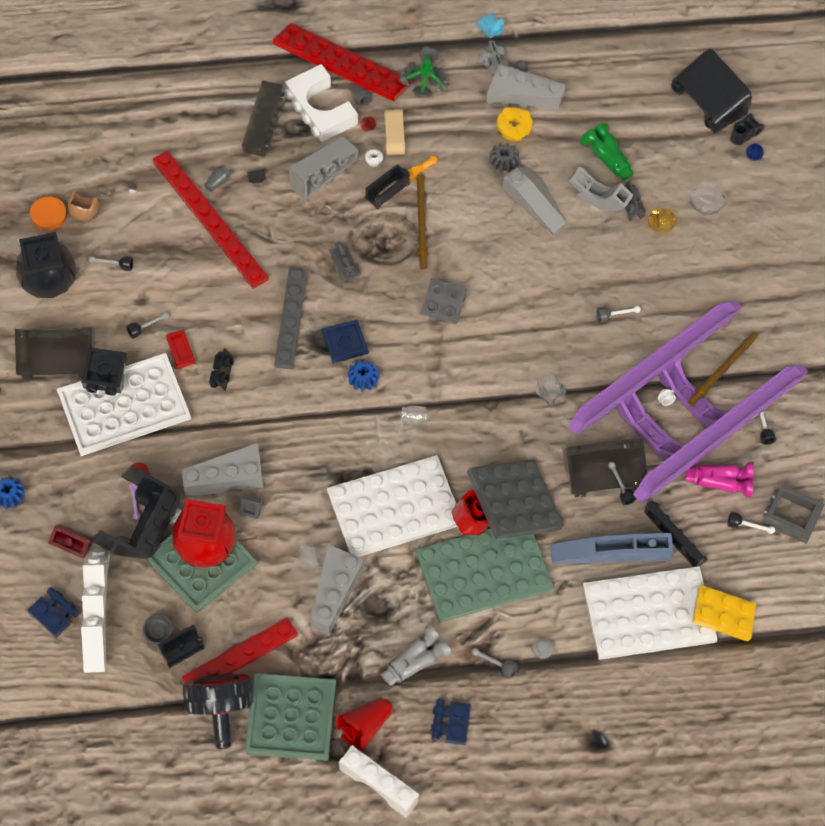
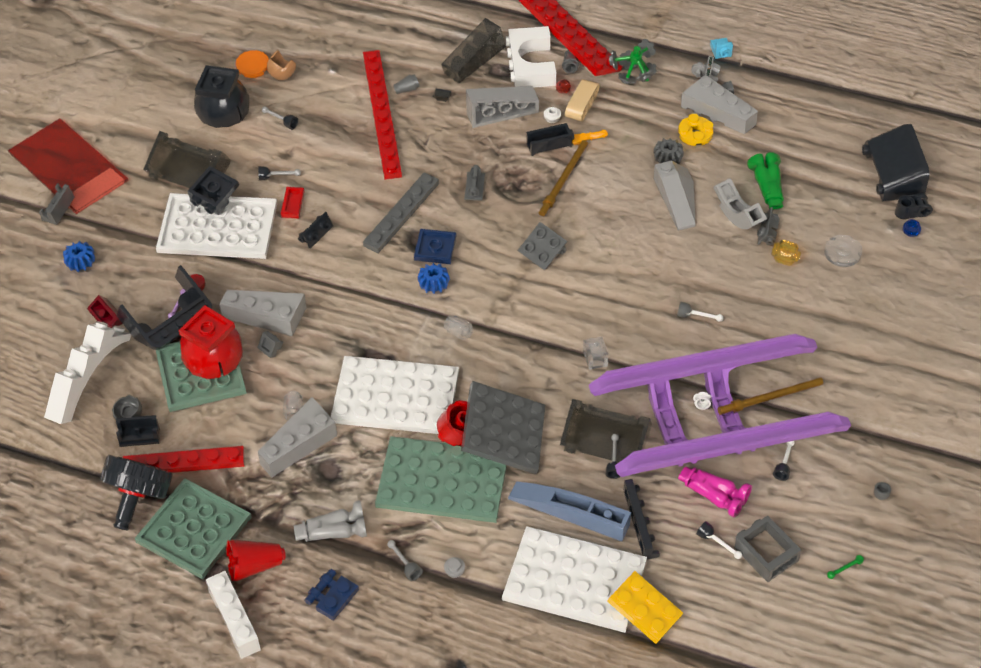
camera: 30 degrees right, 10 degrees down
dark blue plate [27,587,80,638] -> none

